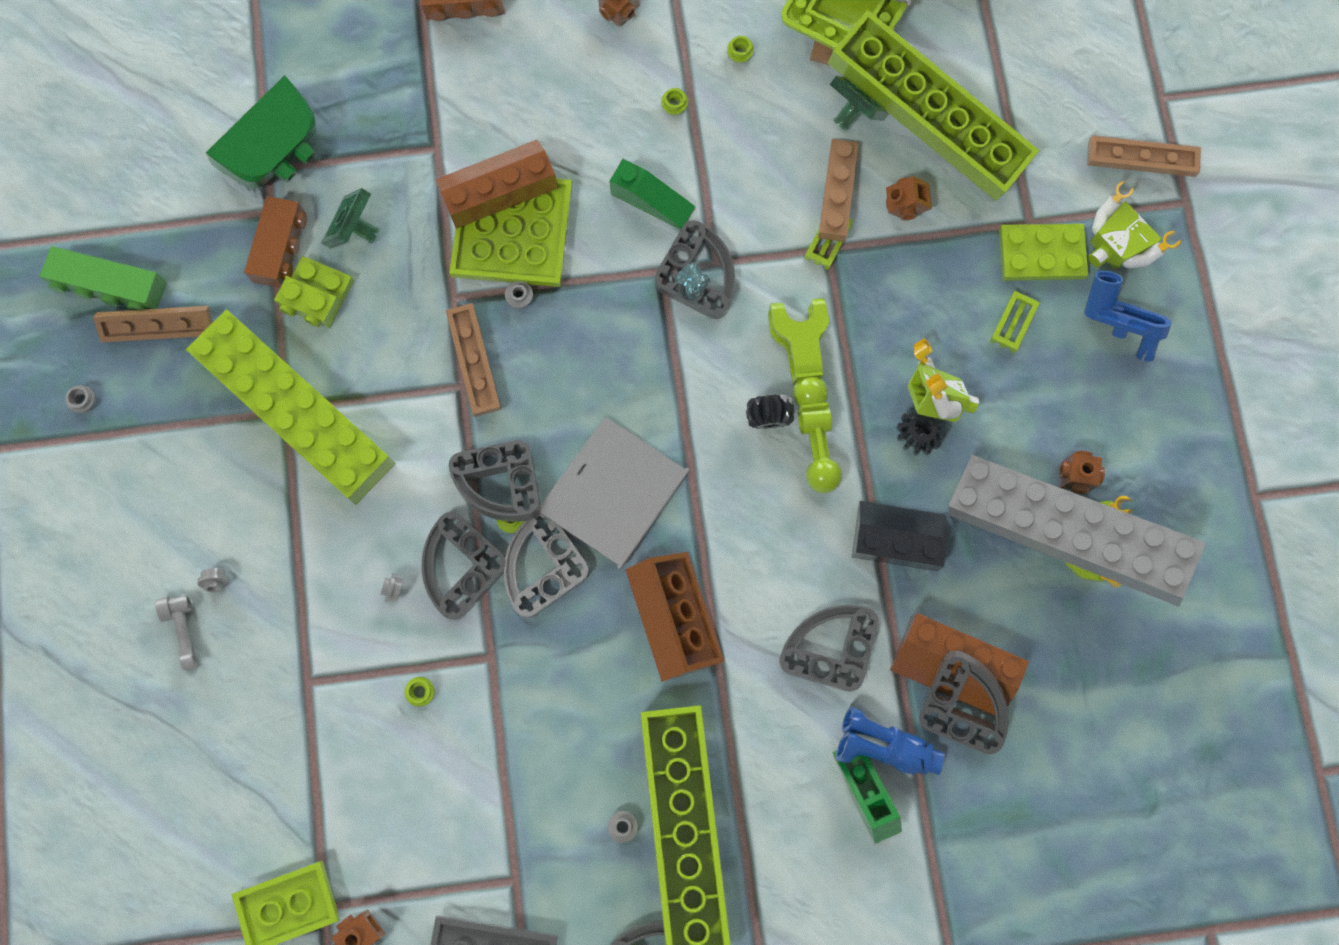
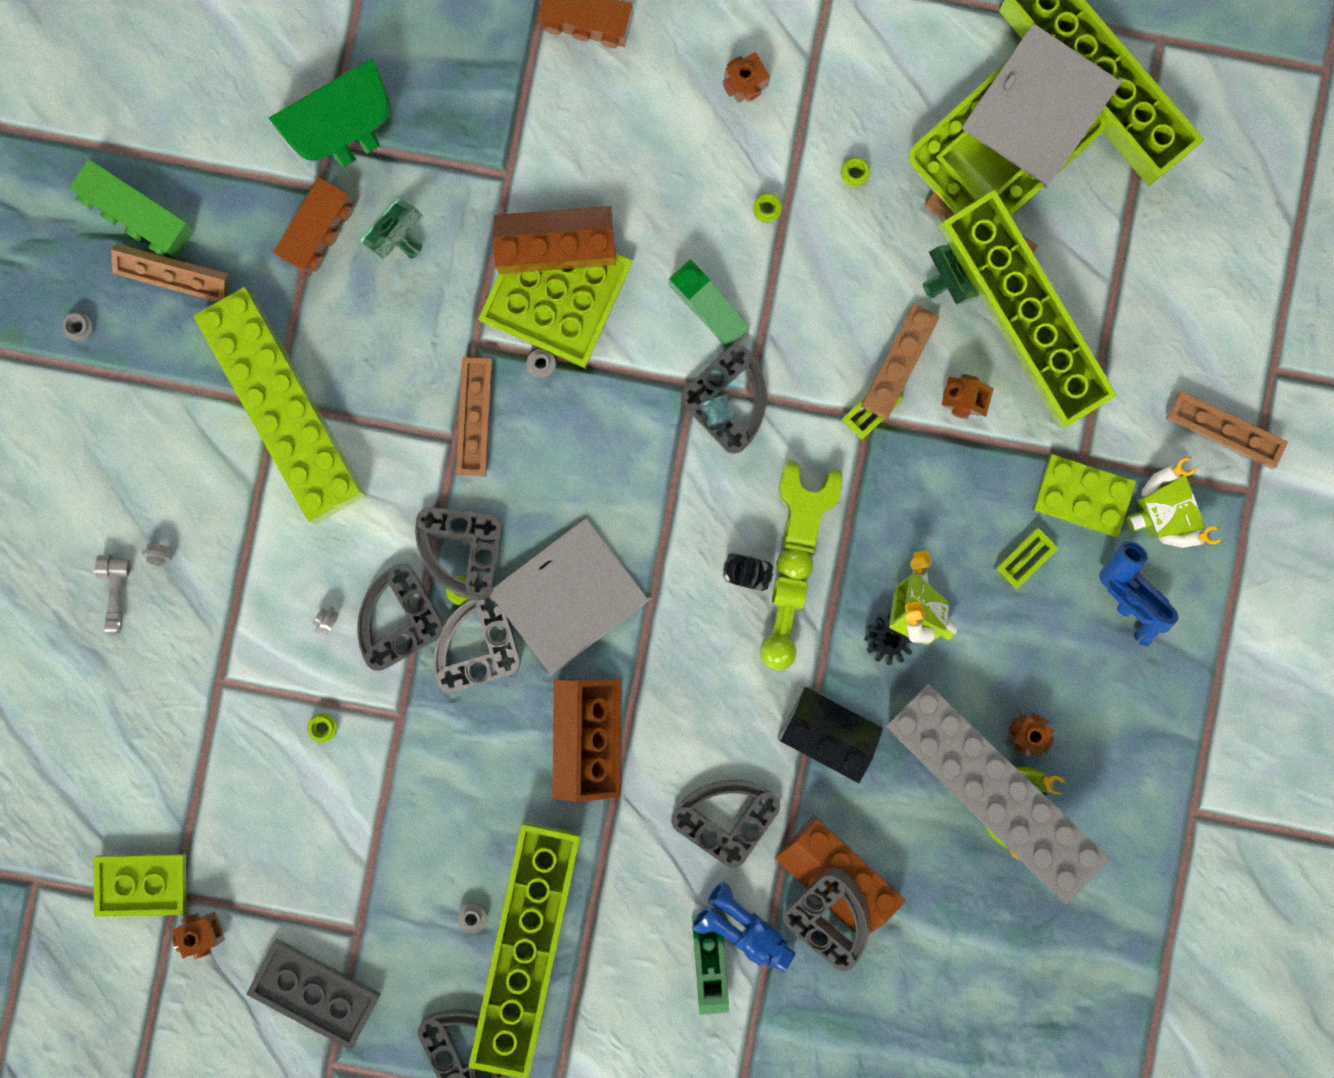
camera: 20 degrees right, 10 degrees up
lime plate [274,256,354,328] -> none

